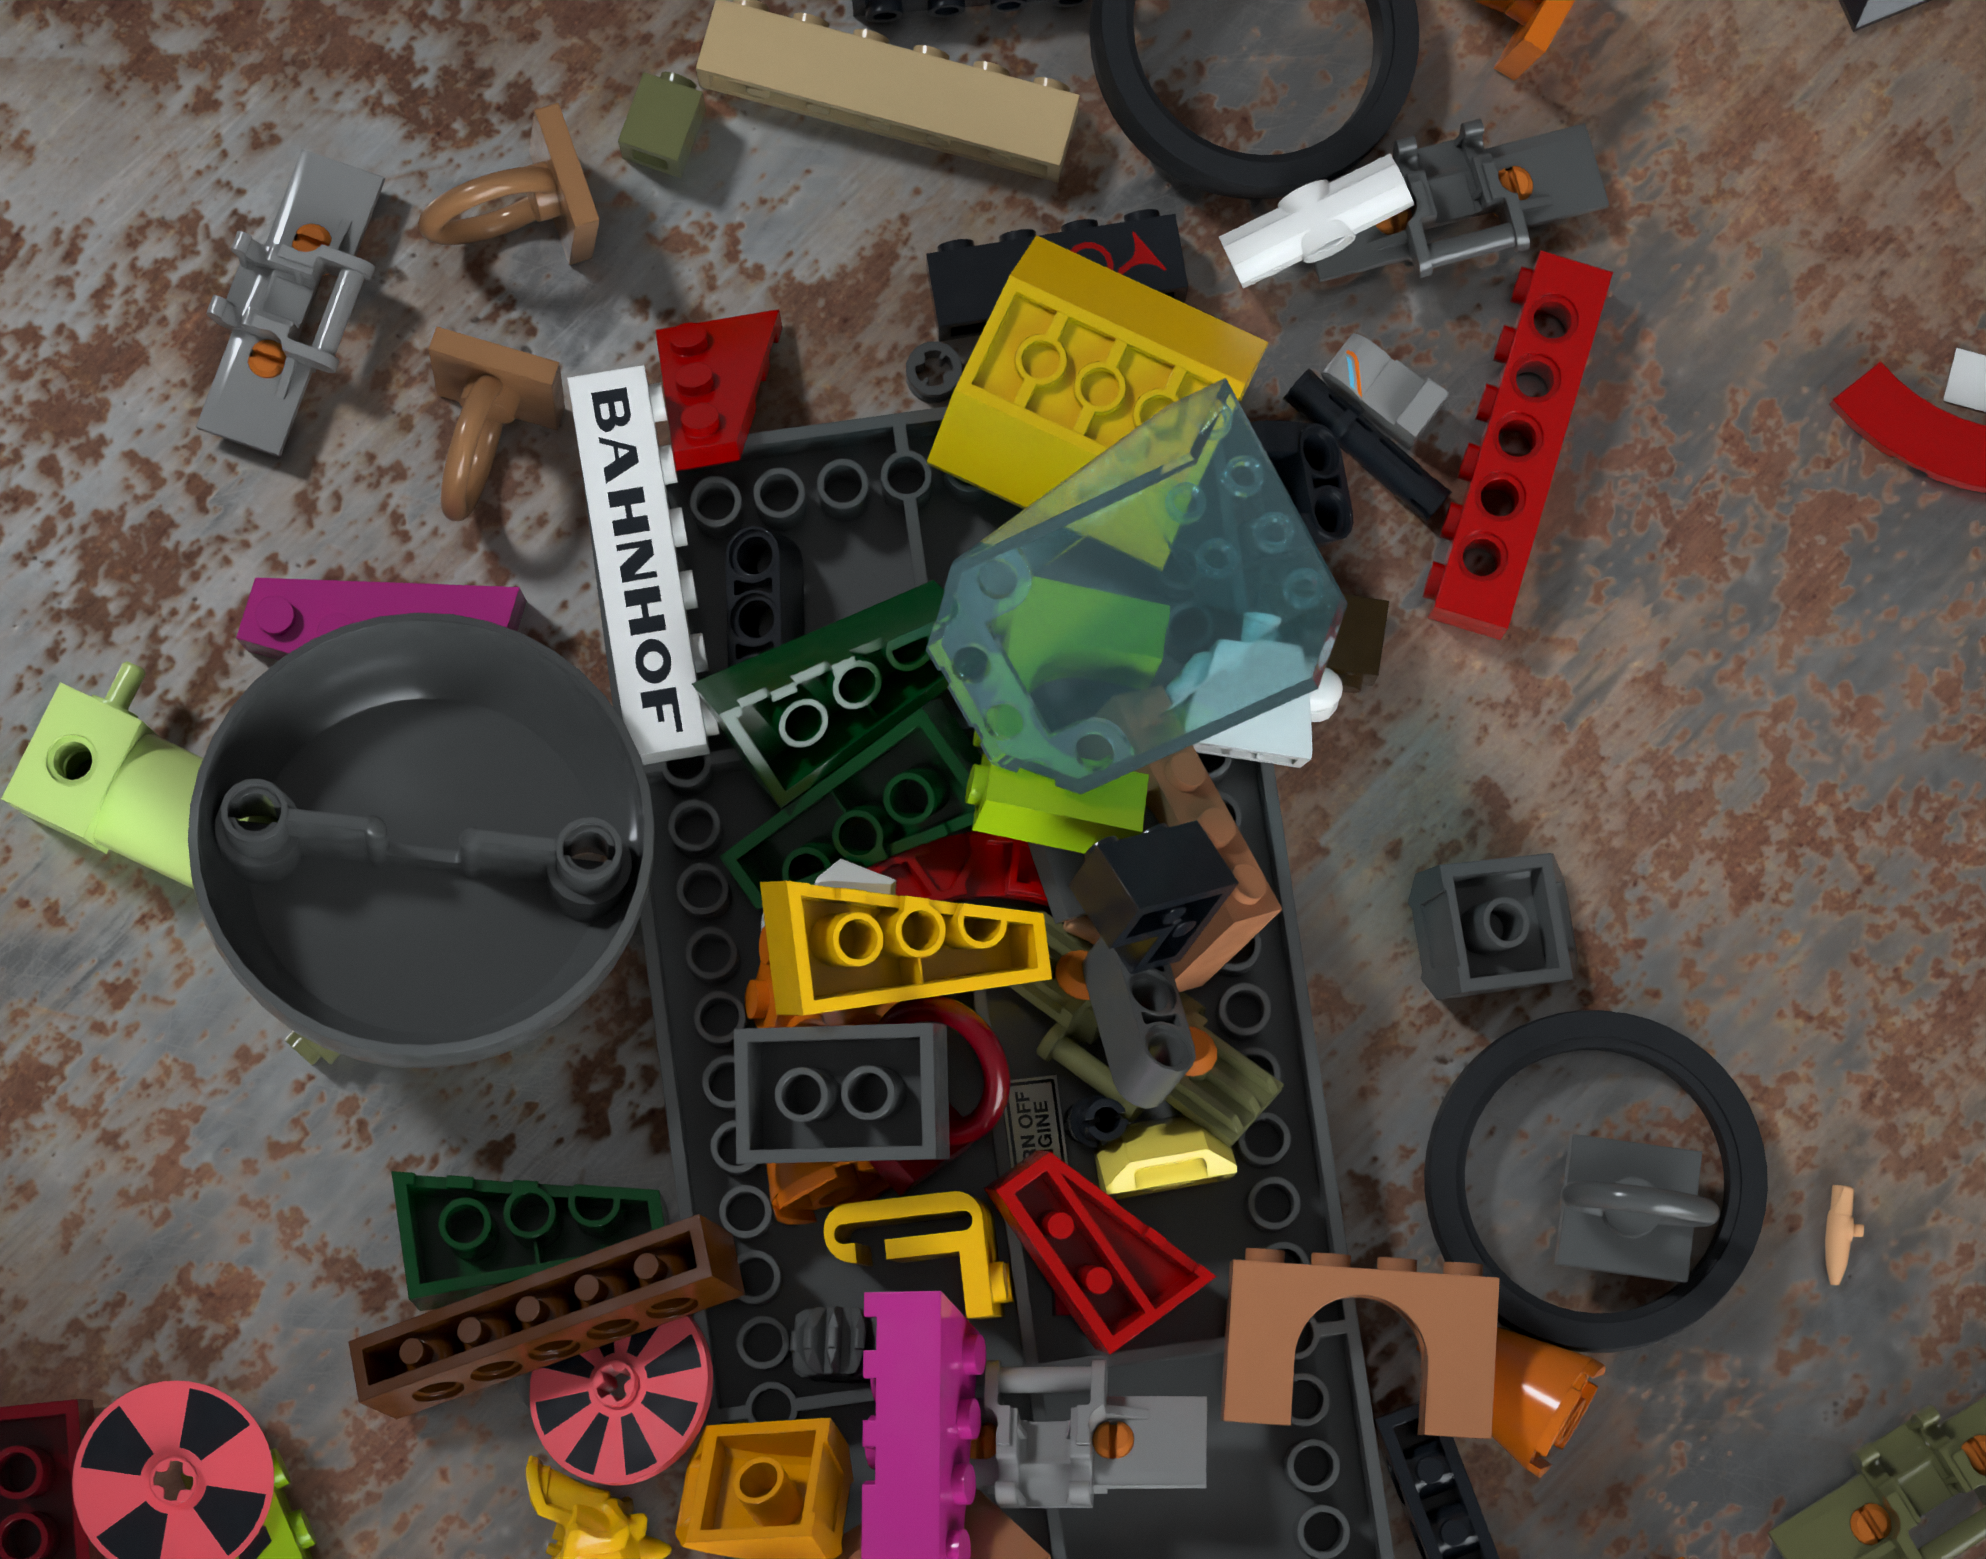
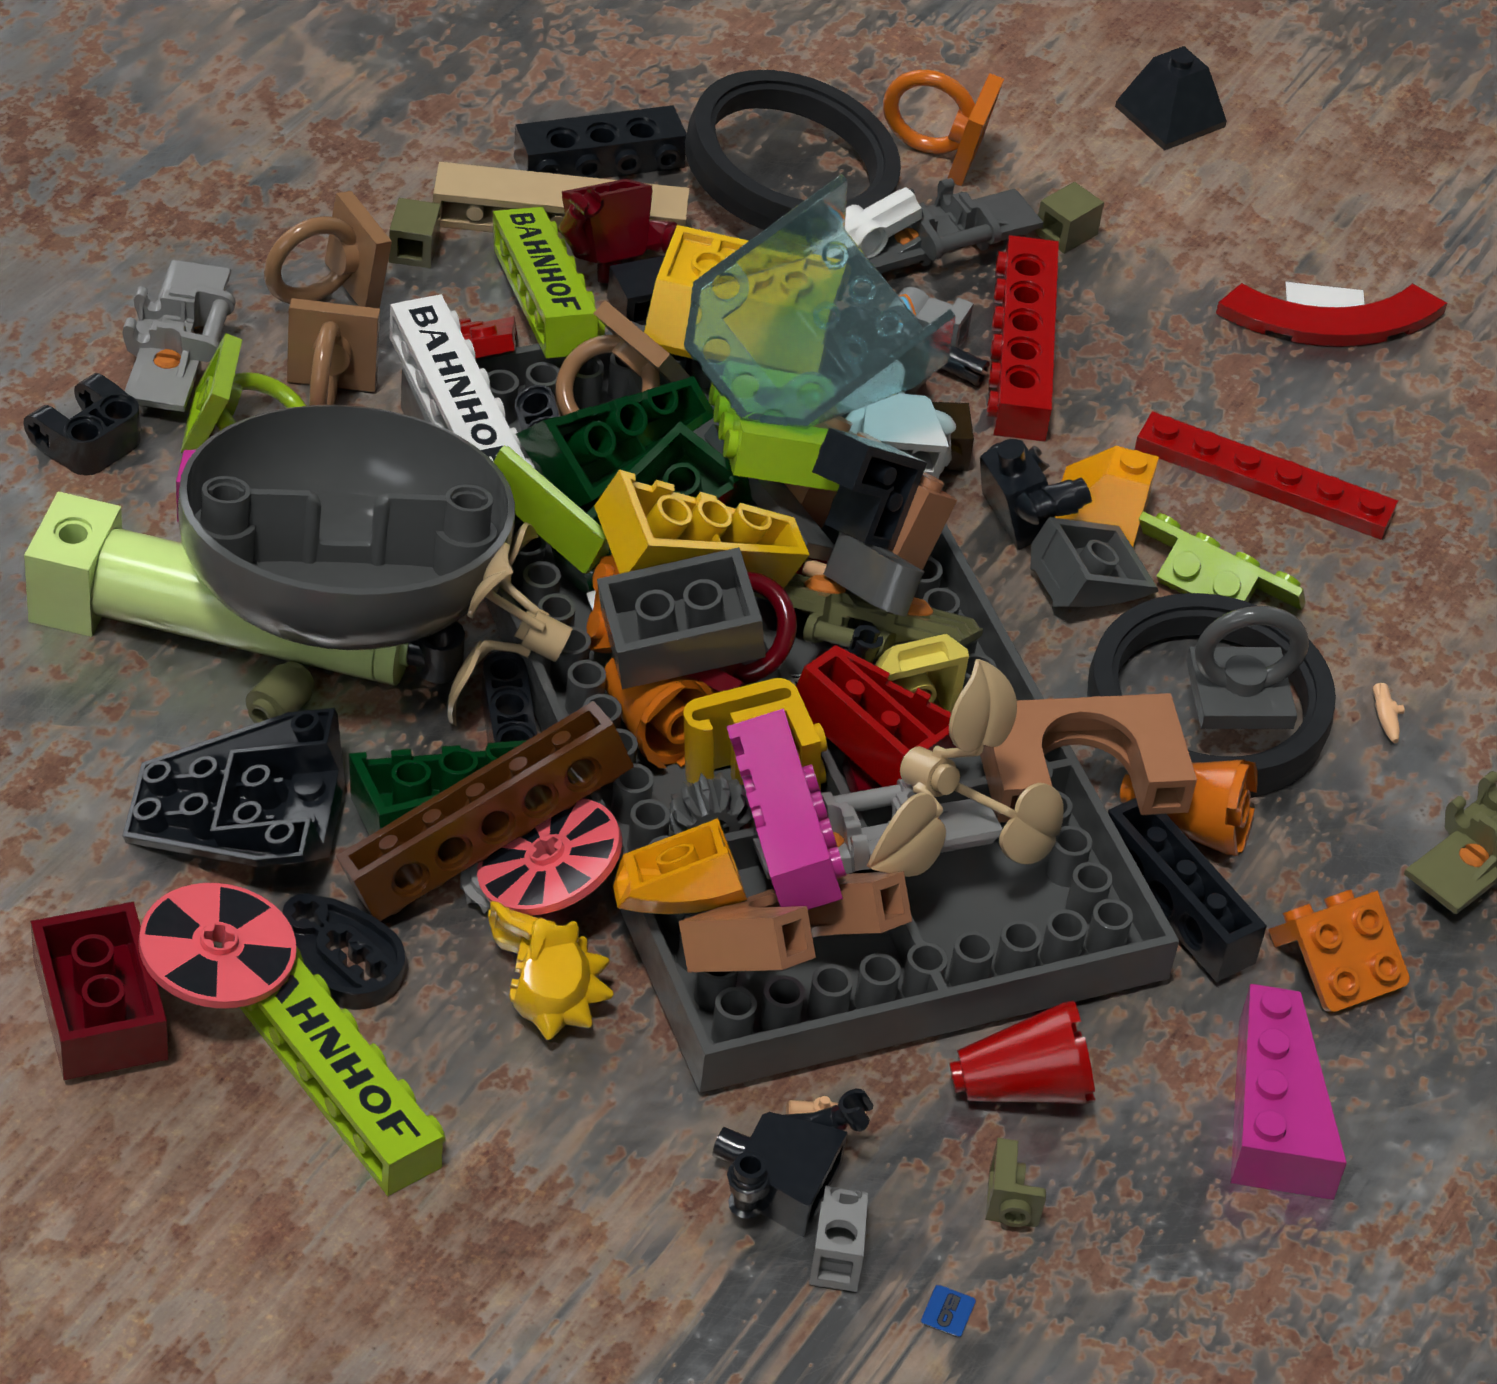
camera: 15 degrees left, 35 degrees down
none -> black piece [23,373,140,476]
none -> black wedge [122,707,345,867]
none -> lime tile [180,333,306,453]
none -> black piece [282,893,405,1010]
none -> tan plant [447,522,573,727]
none -> black beam [481,651,537,743]
none -> lime brick [493,207,605,358]
none -> lime slope [494,445,609,574]
none -> medium nougat tile [555,300,690,416]
none -> dark red torso [559,179,678,283]
none -> tan plant [866,659,1064,877]
none -> black torso [980,439,1092,550]
none -> olive brick [1035,181,1104,254]
none -> light orange slope [1055,446,1159,548]
none -> red plate [1134,411,1398,540]
none -> lime bracket [1139,511,1306,610]

